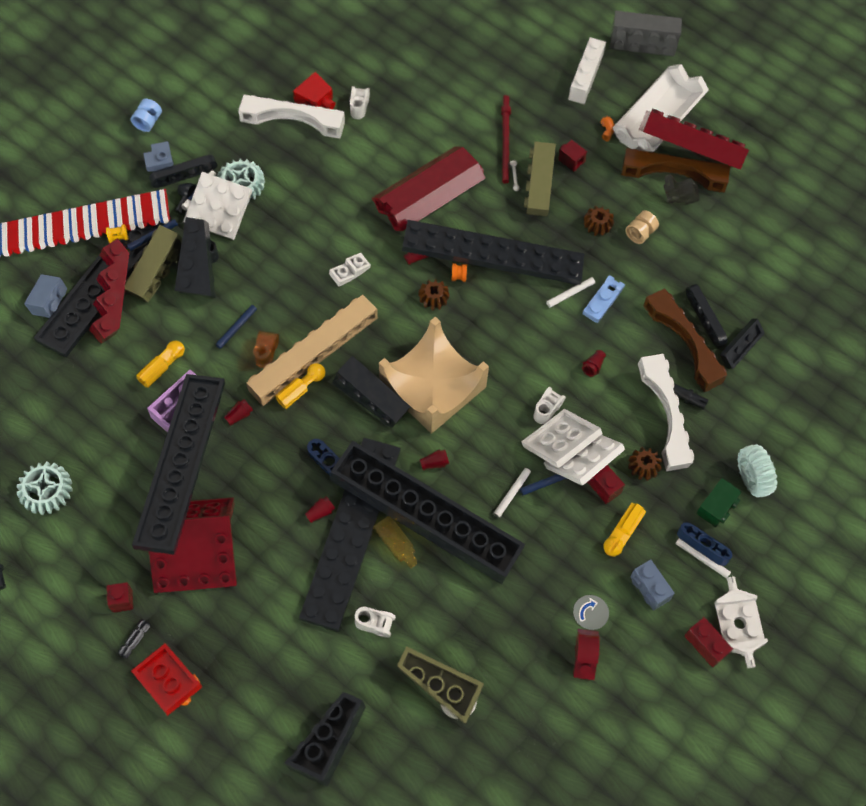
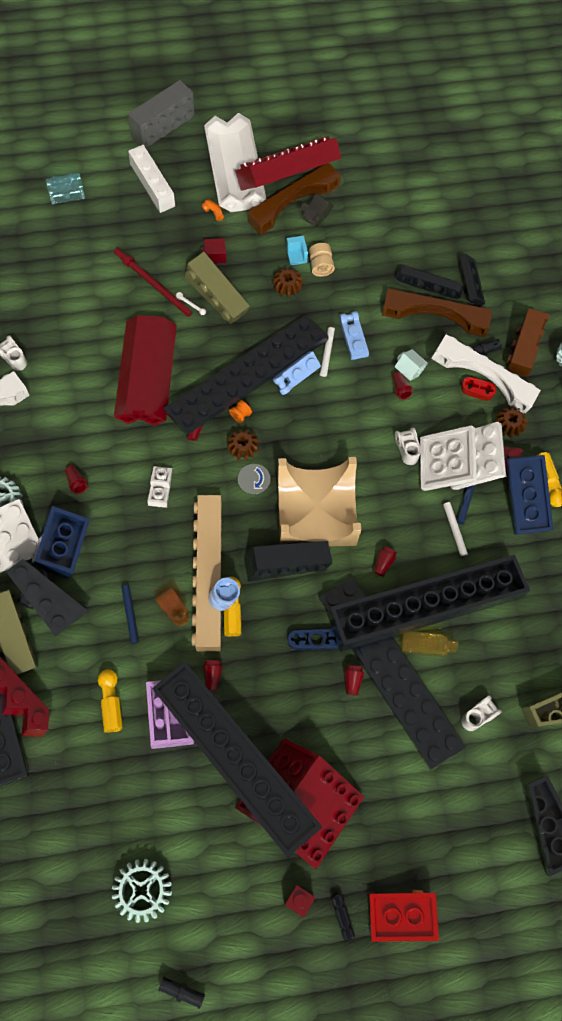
camera: 50 degrees left, 5 degrees up
none -> dark blue brick [30,506,90,578]
none -> clear light blue brick [46,173,85,204]
none -> dark red cone [65,465,88,494]
none -> light blue wheel [208,578,240,611]
none -> light grey sticker [238,464,270,494]
none -> light blue plate [273,351,321,395]
none -> medium azure panel [286,236,308,265]
none -> light aqua brick [395,349,428,381]
none -> red beam [461,377,496,401]
none -> reddish brown wedge [506,308,550,377]
none -> dark blue tile [506,455,554,535]

